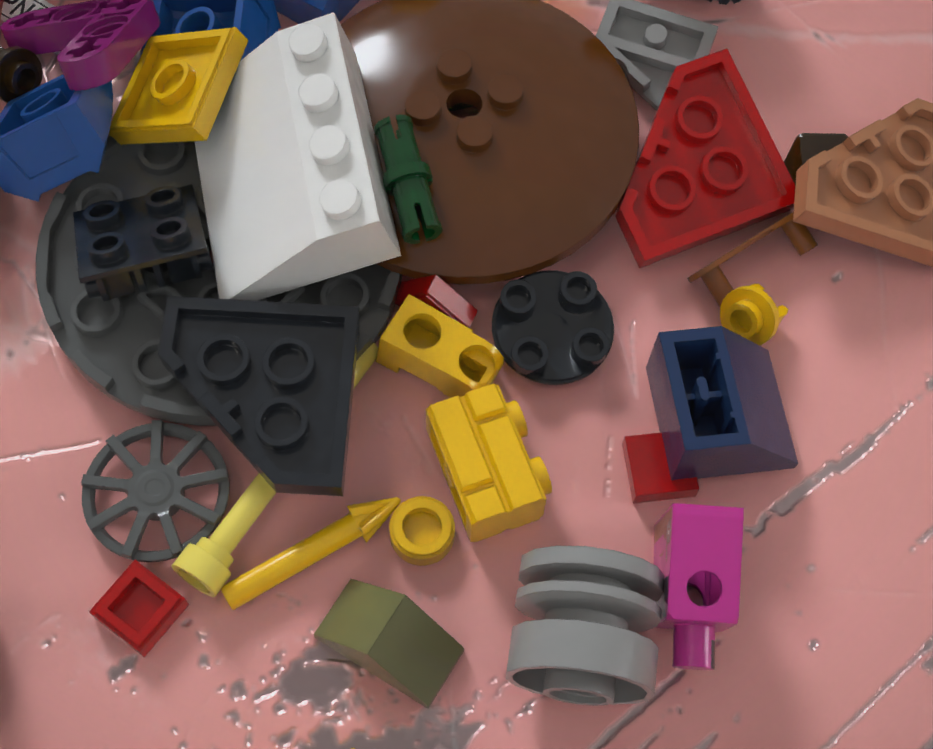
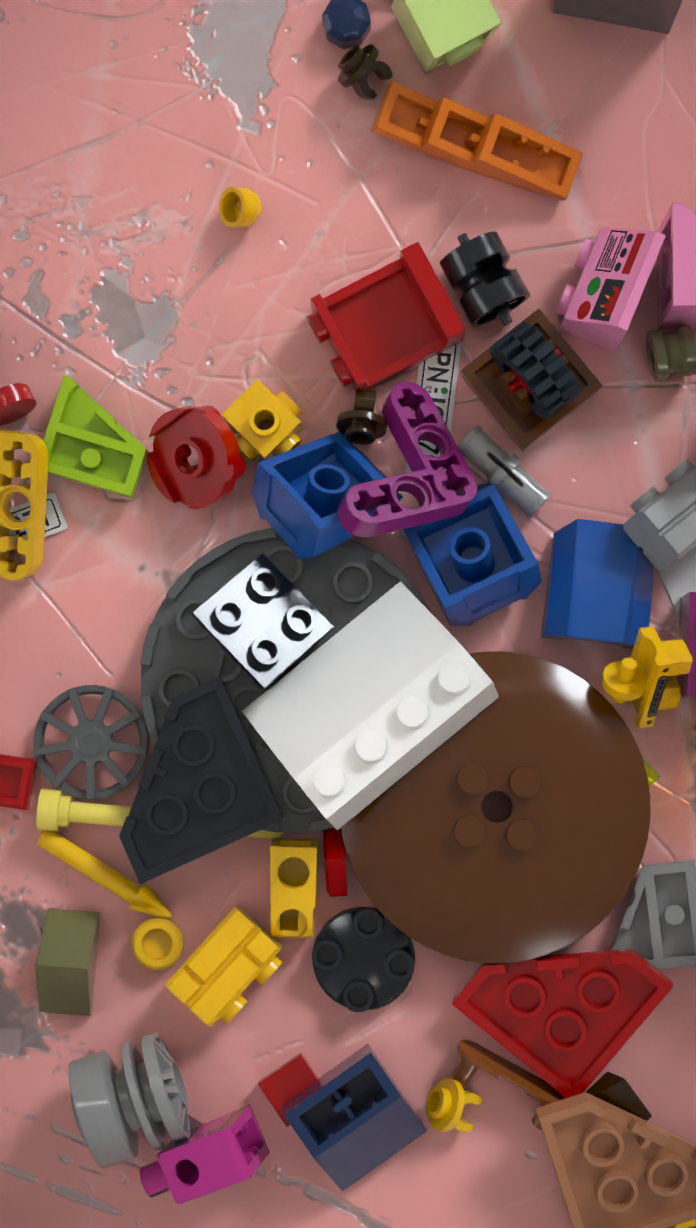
camera: 70 degrees right, 20 degrees up
yellow tile [109,27,249,145] -> none
dark green pin [373,114,443,244] -> none

